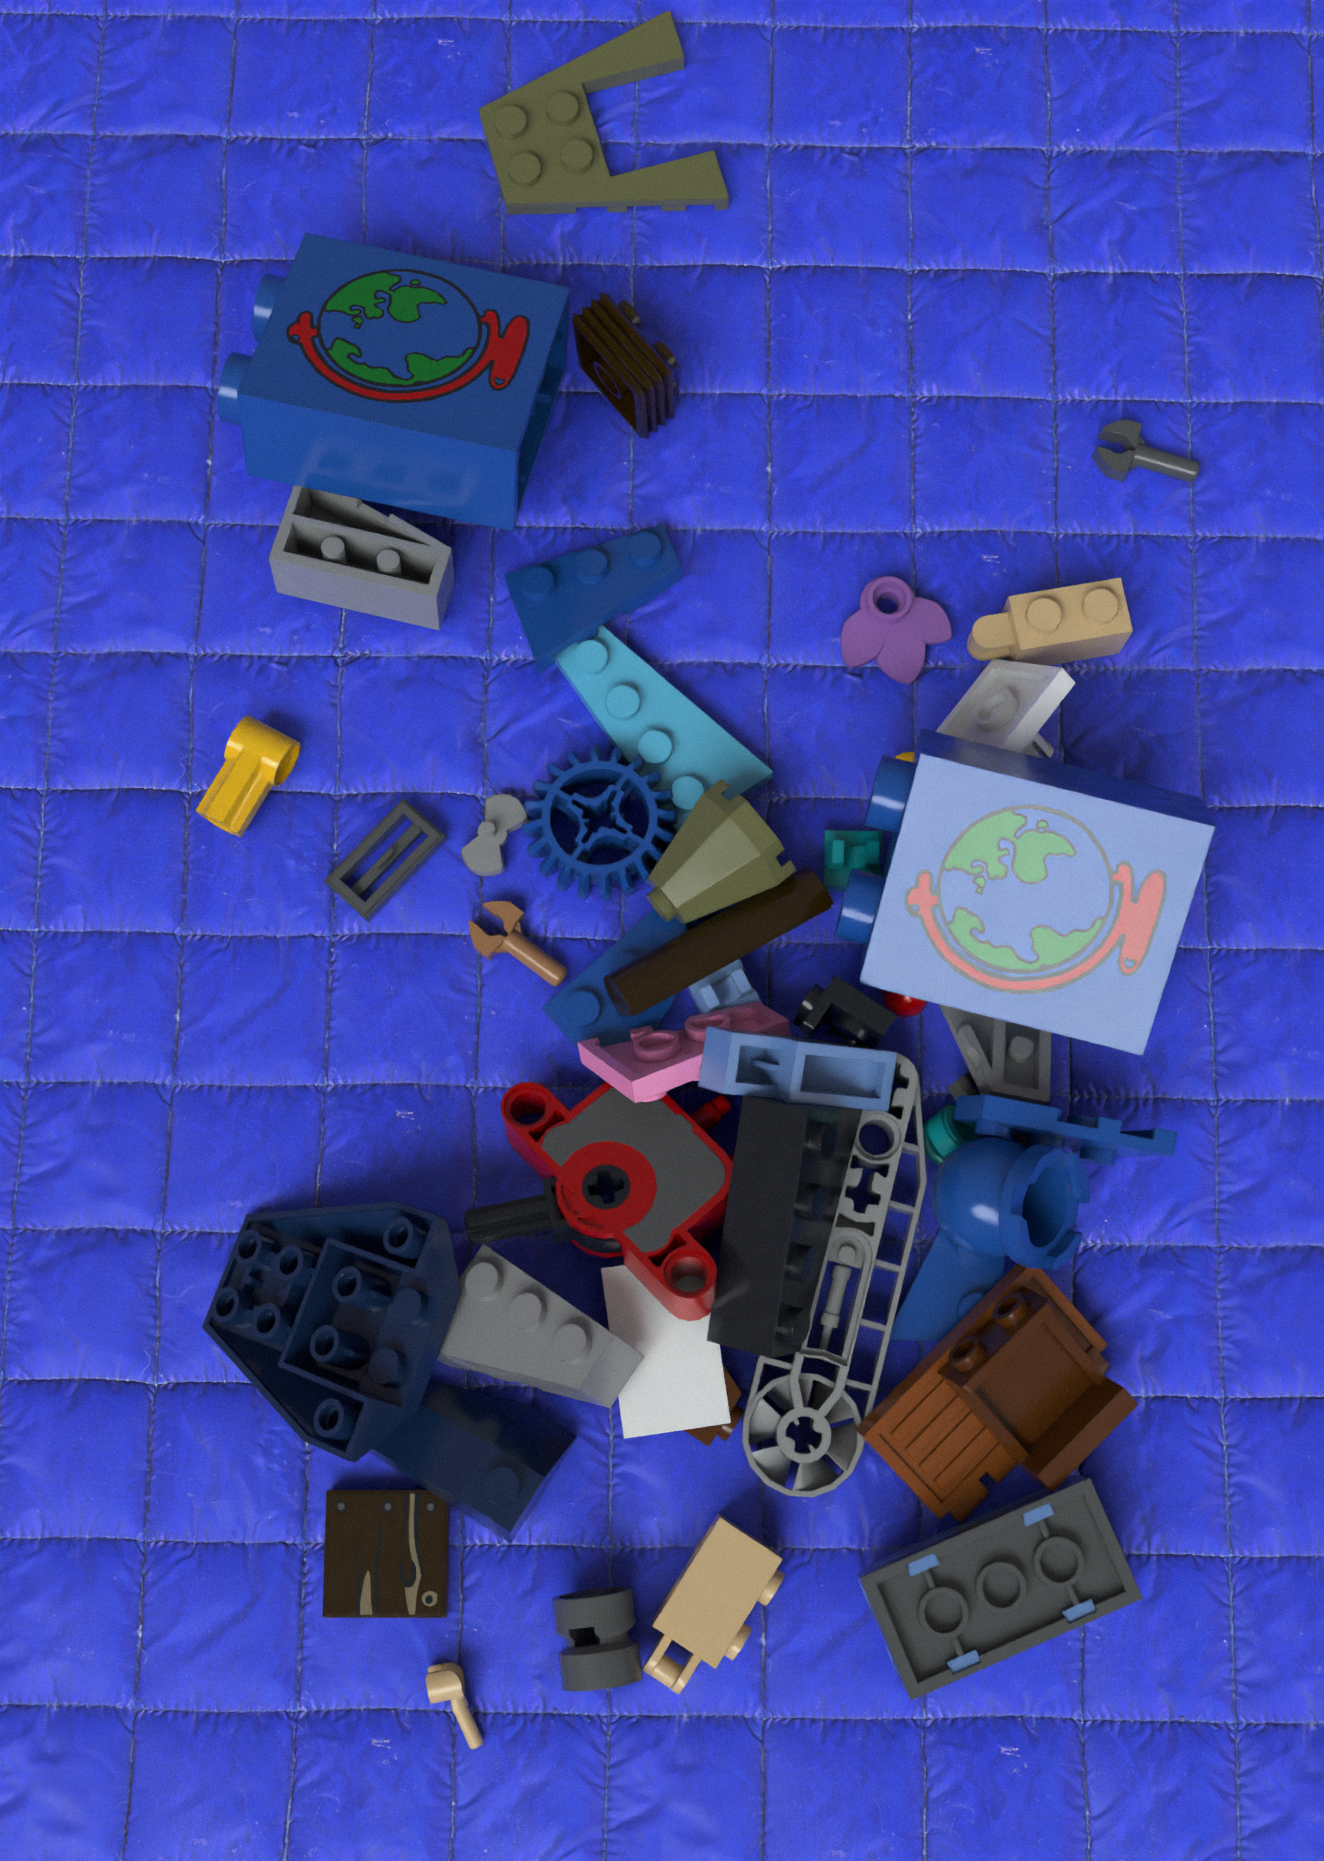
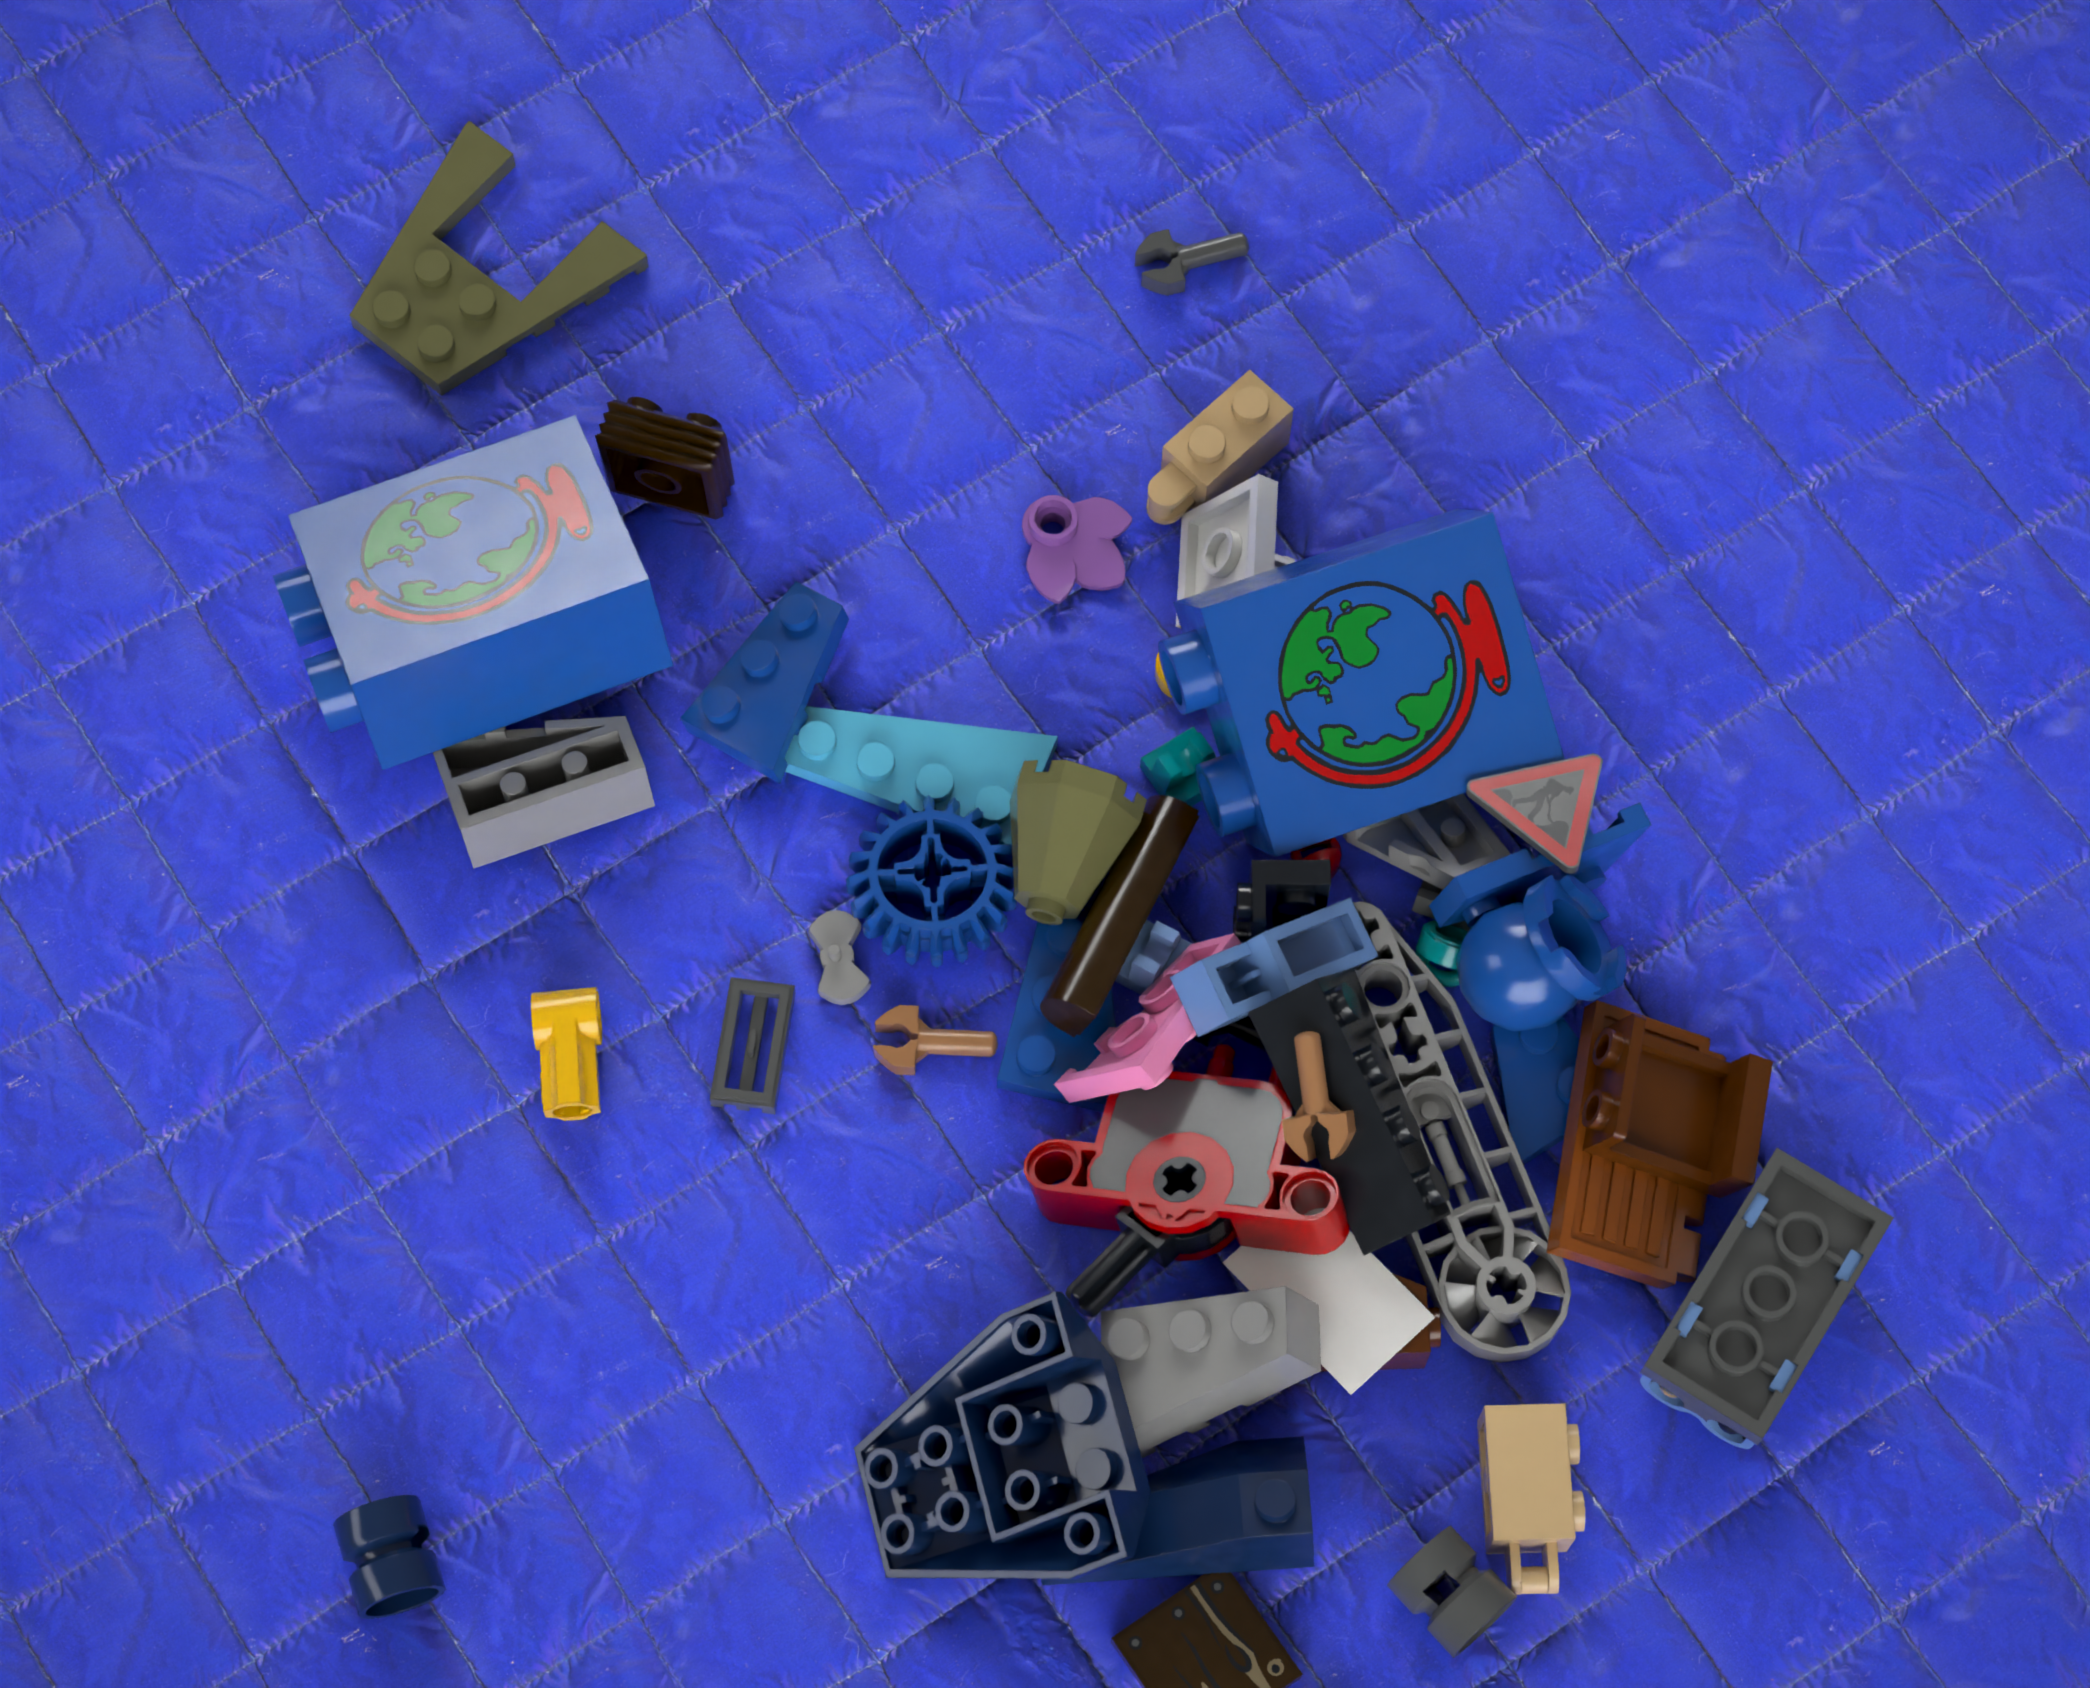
camera: 35 degrees left, 10 degrees down
none -> medium nougat bar [1282,1031,1356,1162]
none -> piece [1466,753,1603,874]

